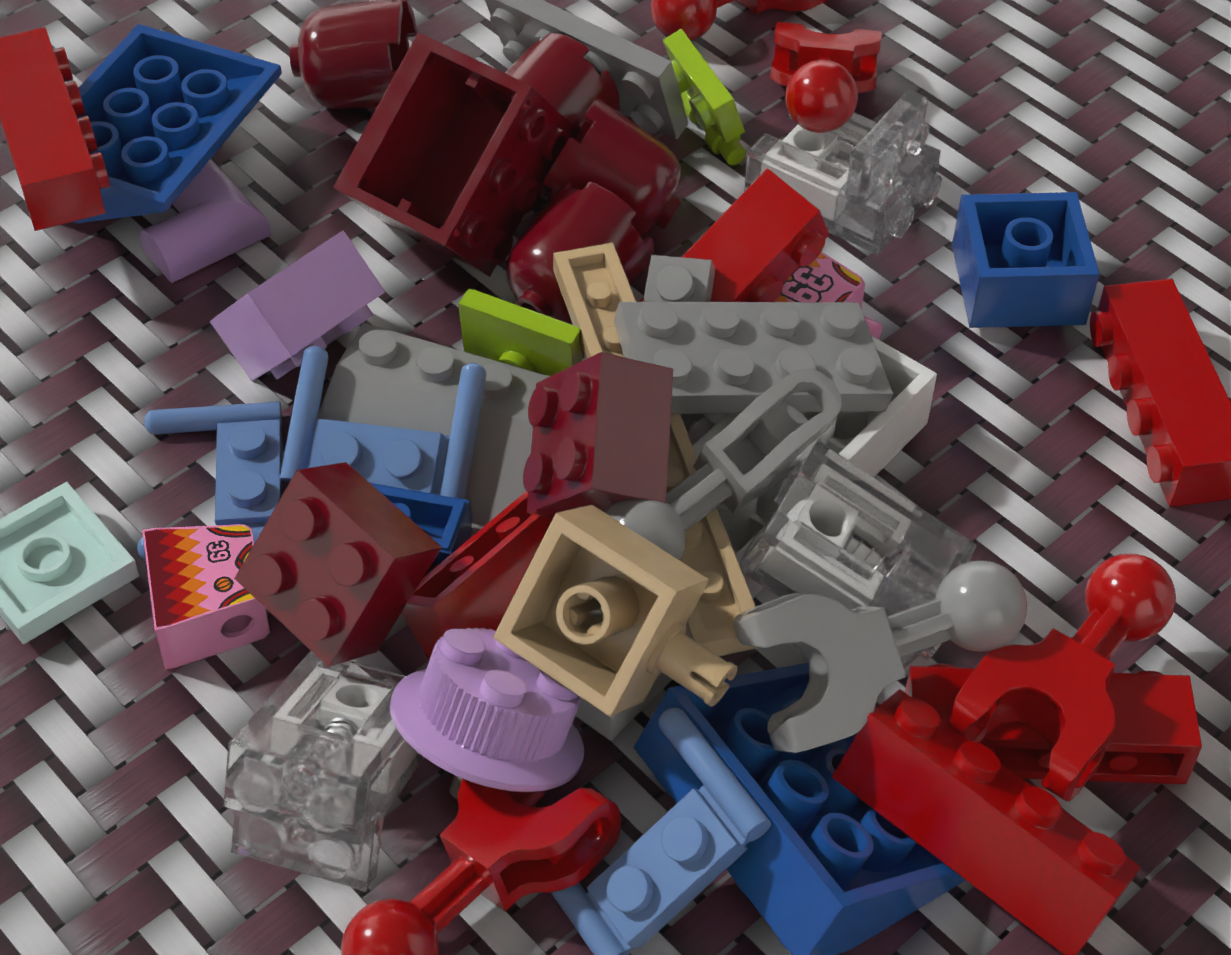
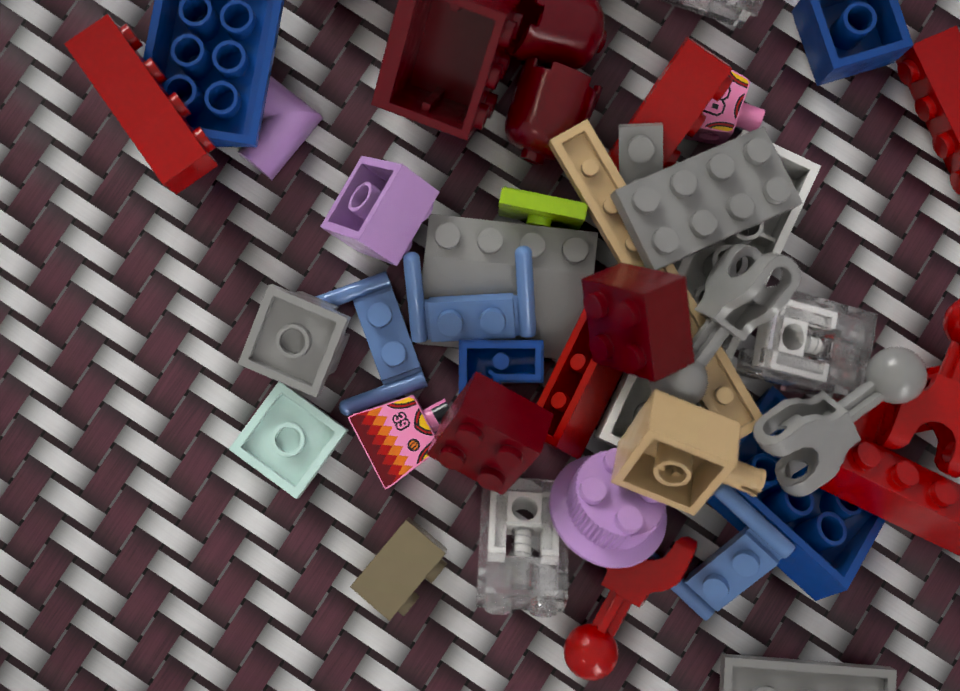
camera: 15 degrees left, 35 degrees up
none -> light grey panel [238,284,351,397]
none -> dark tan brick [350,517,447,621]

